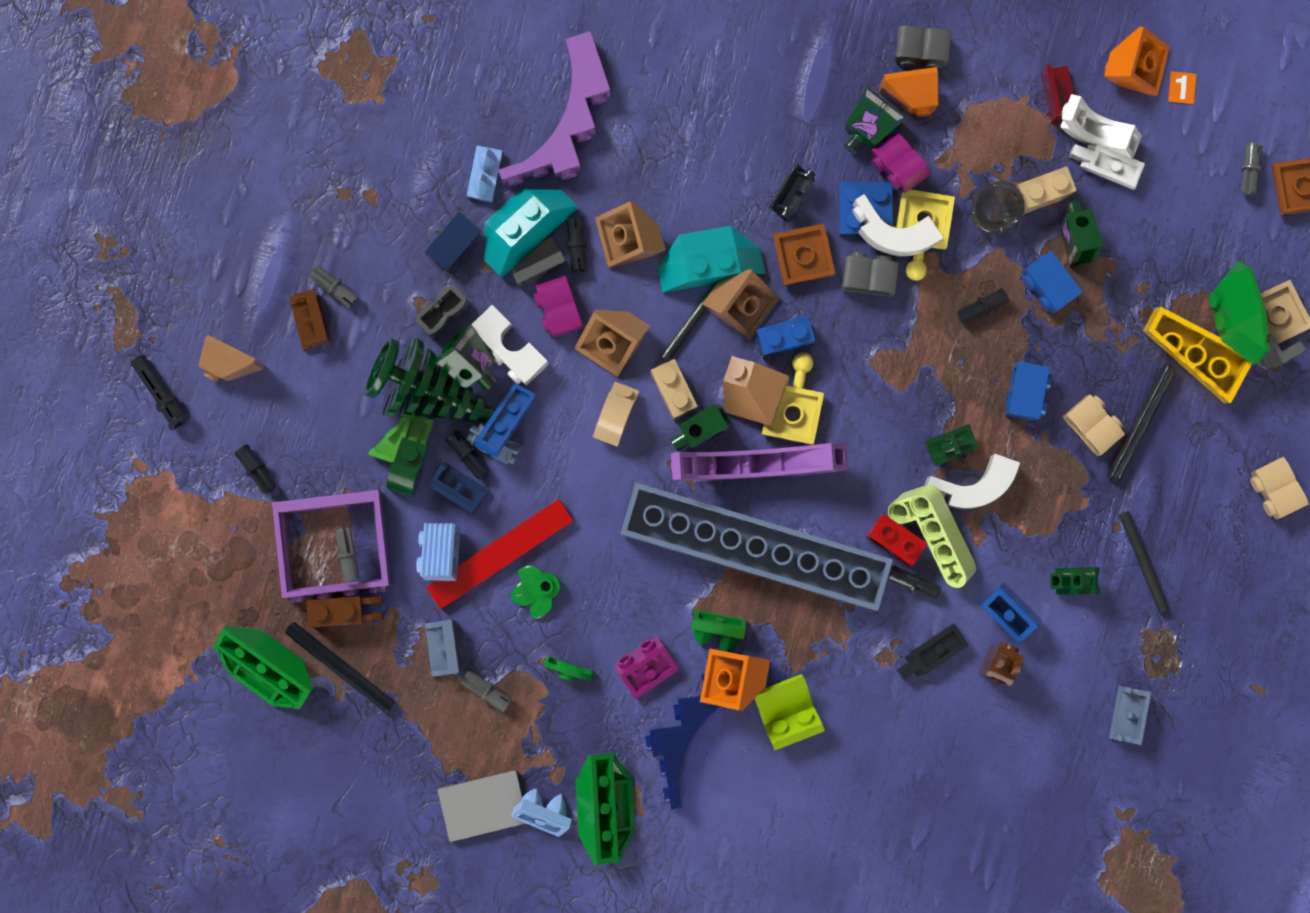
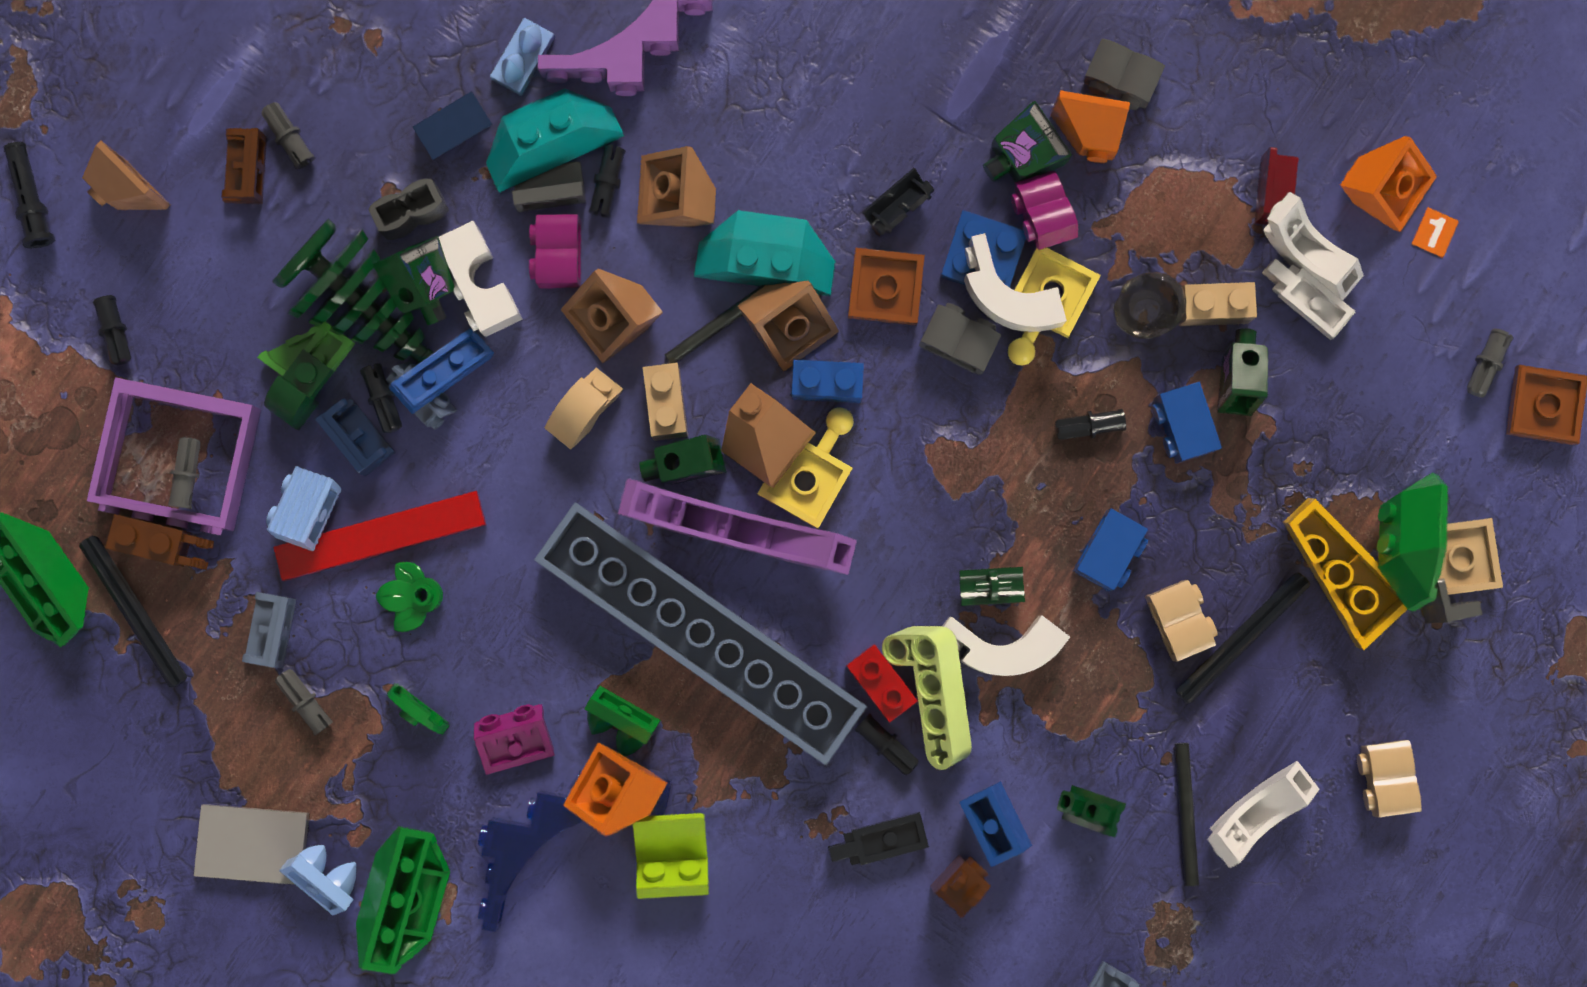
camera: 20 degrees right, 0 degrees up
none -> white arch [1207,761,1319,868]

